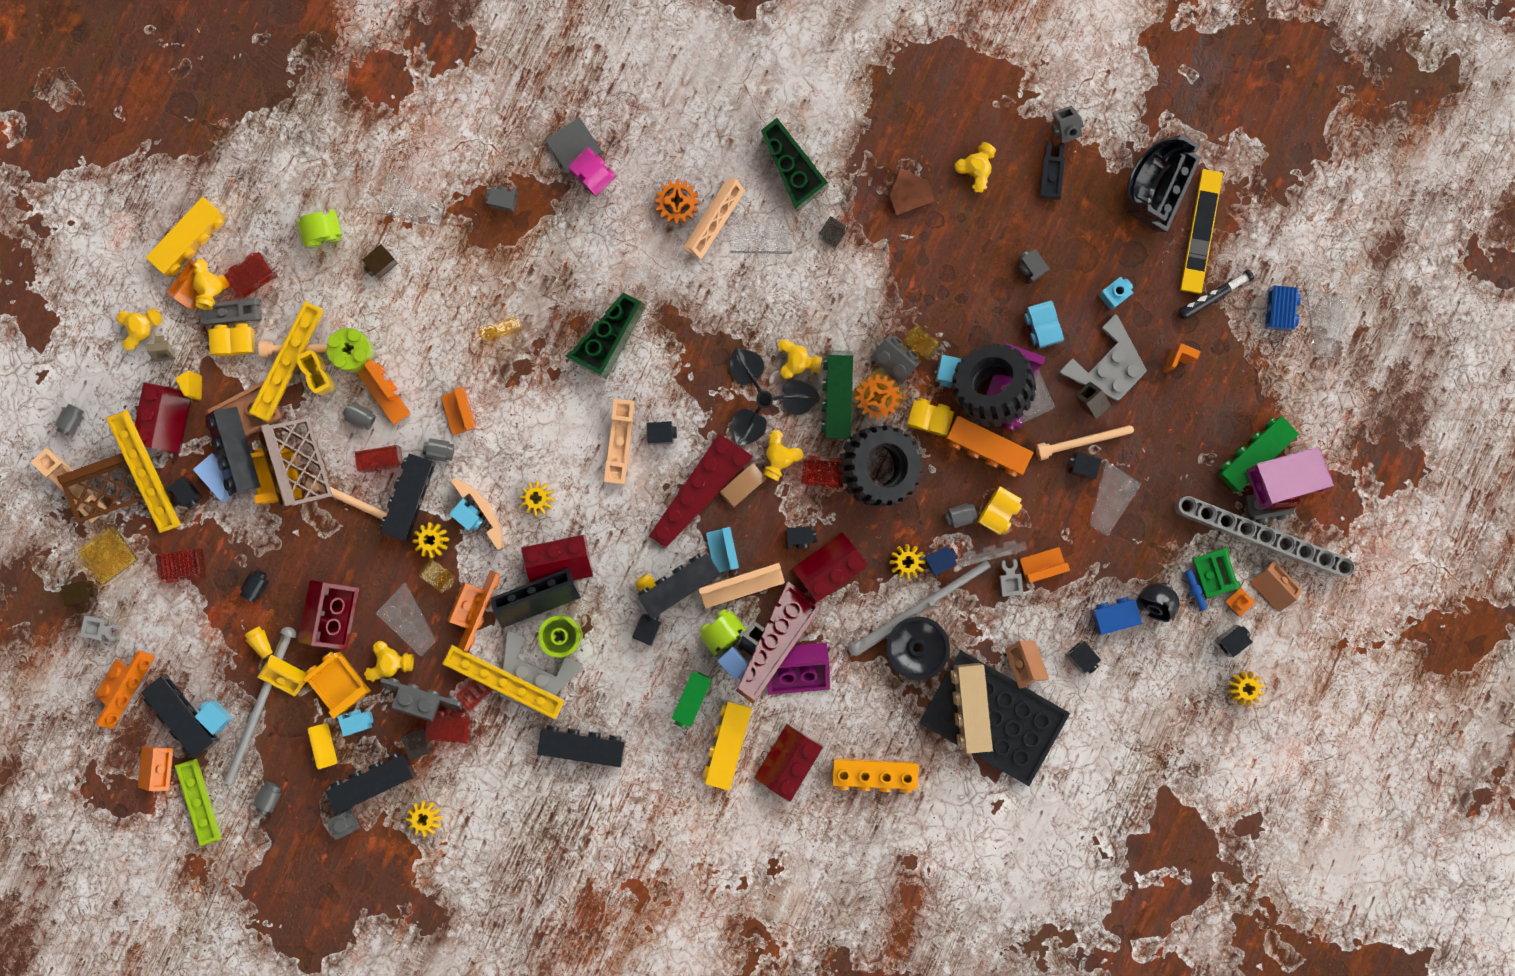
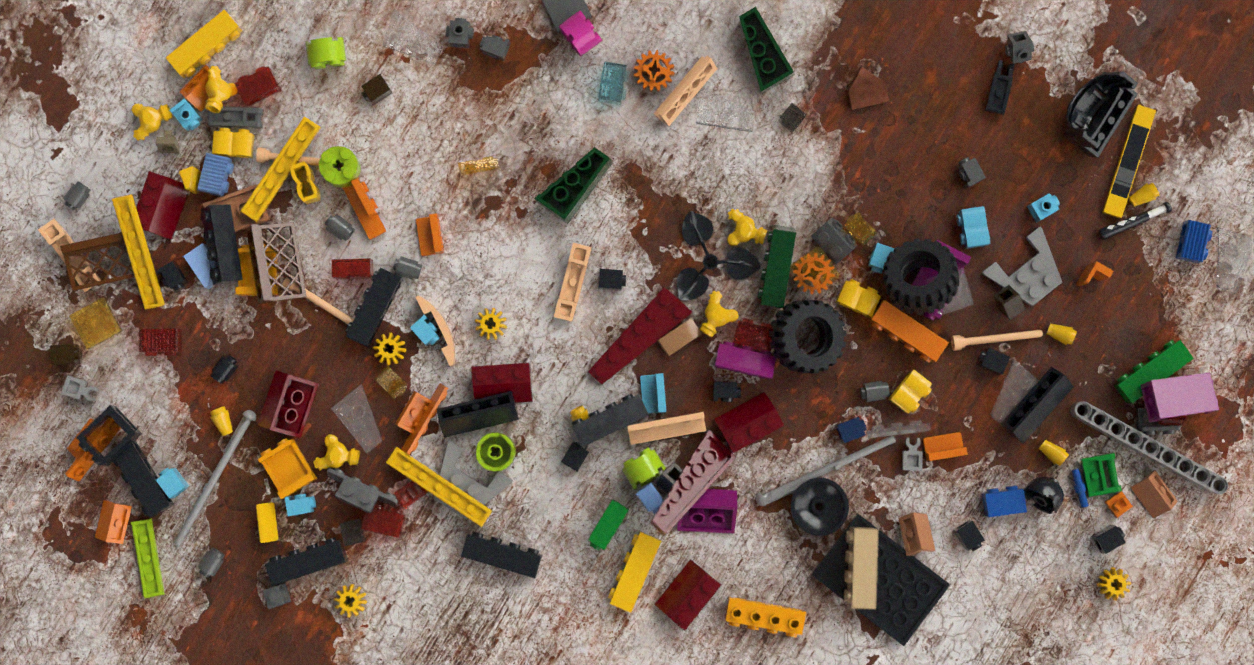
camera: 10 degrees right, 0 degrees up
yellow slope [257,655,307,696] -> none
yellow gear [889,544,925,580] -> none
yellow animal [954,142,996,193] -> none
none -> black window [76,405,142,466]
none -> medium azure brick [170,98,203,131]
none -> medium blue brick [197,153,234,197]
none -> dark grey brick [446,18,474,48]
none -> clear light blue brick [598,61,630,105]
none -> magenta slope [713,341,776,380]
none -> black brick [1001,367,1074,444]
none -> yellow cone [1039,440,1069,466]
none -> yellow cone [1046,323,1077,345]
none -> yellow cone [1129,183,1160,207]

